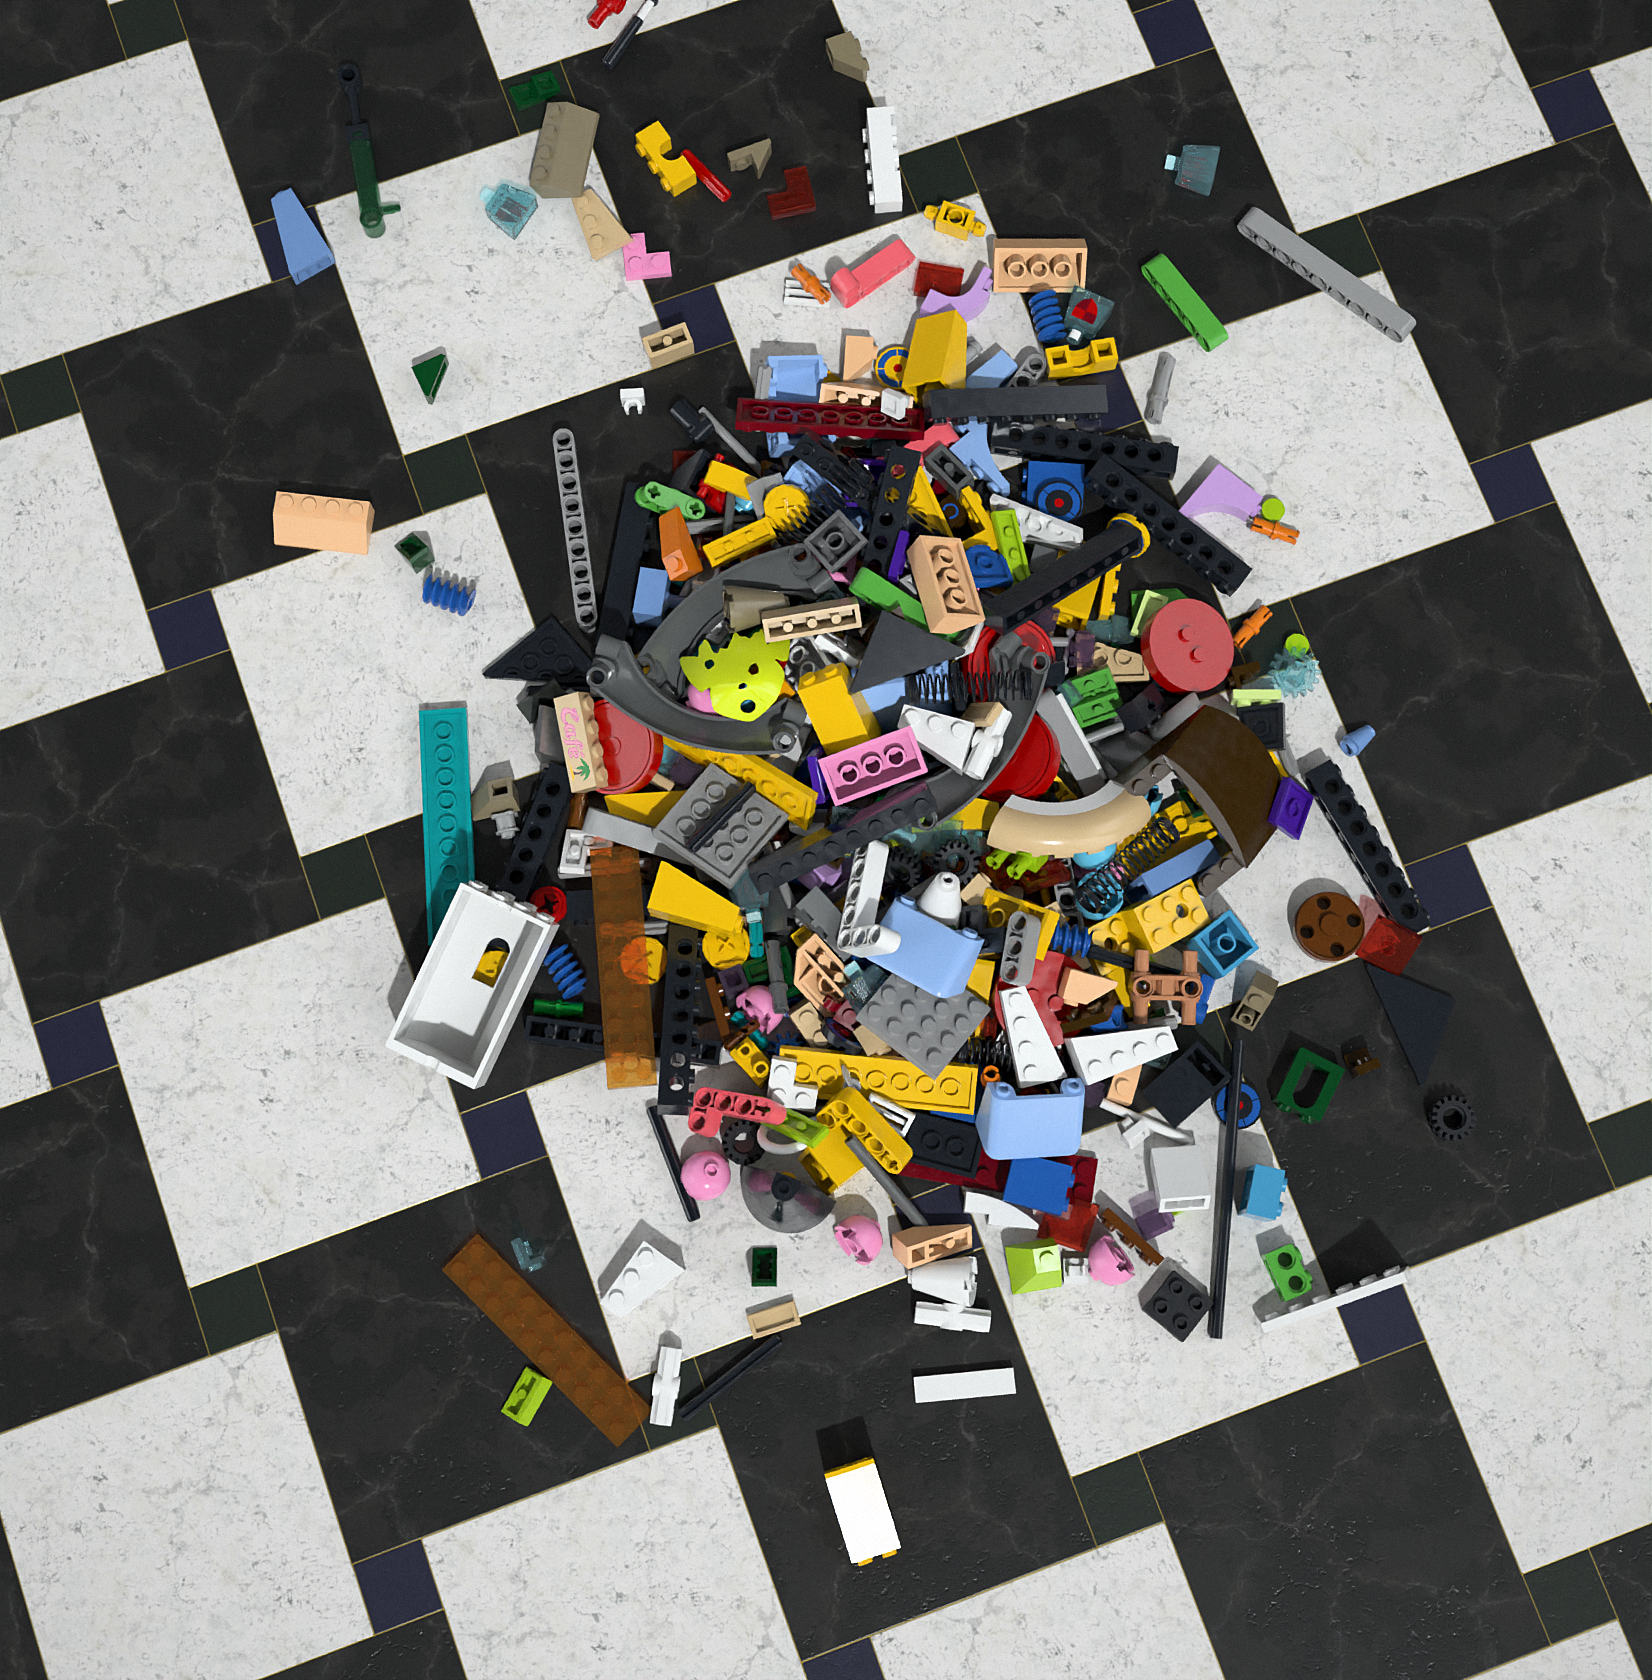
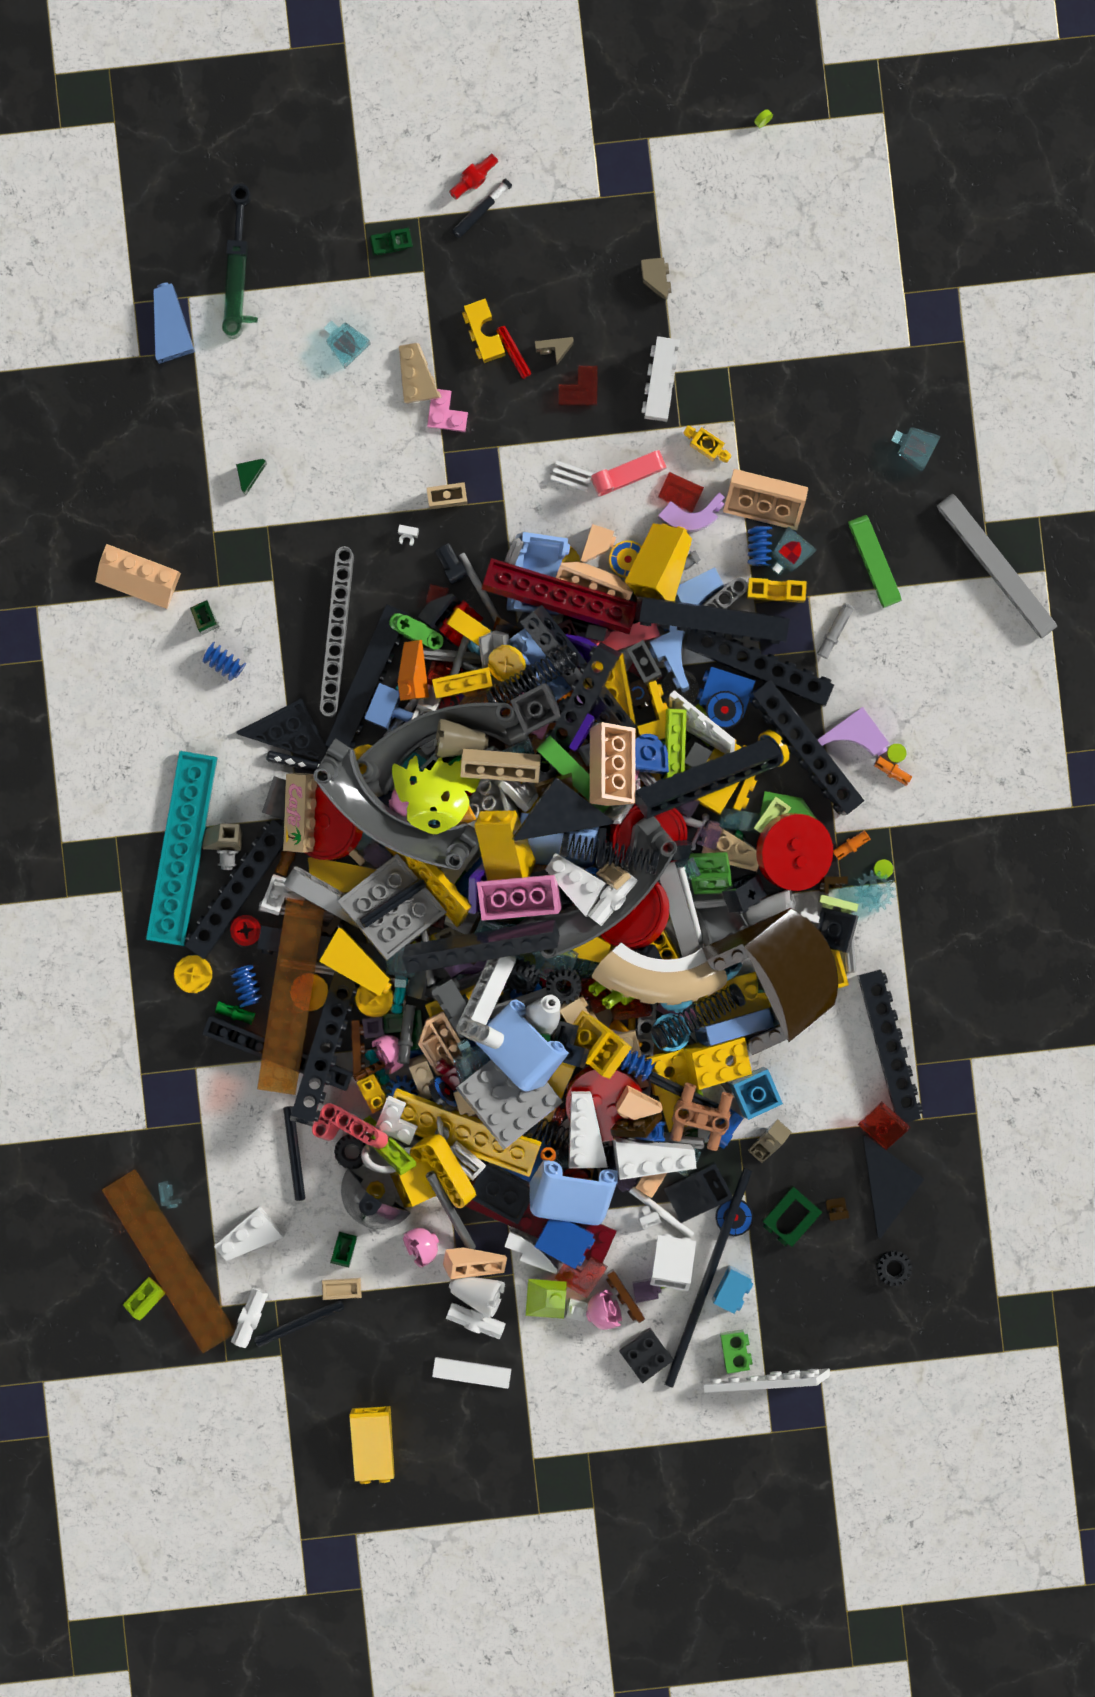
camera: 15 degrees right, 10 degrees up
white panel [385,880,559,1089] -> none
pearl dark grey slope [516,678,567,724] -> none
dark tan slope [529,102,600,199] -> none
bright pink cylinder [680,1150,731,1201] -> none
orange pin [791,264,831,305] -> none
white tile [881,388,910,420] -> none
light grey beam [1000,911,1041,987] -> none
dark purple tile [1267,777,1314,840] -> none
reddish brown piece [1292,892,1365,963] -> none
medium blue cone [1339,725,1375,757] -> none

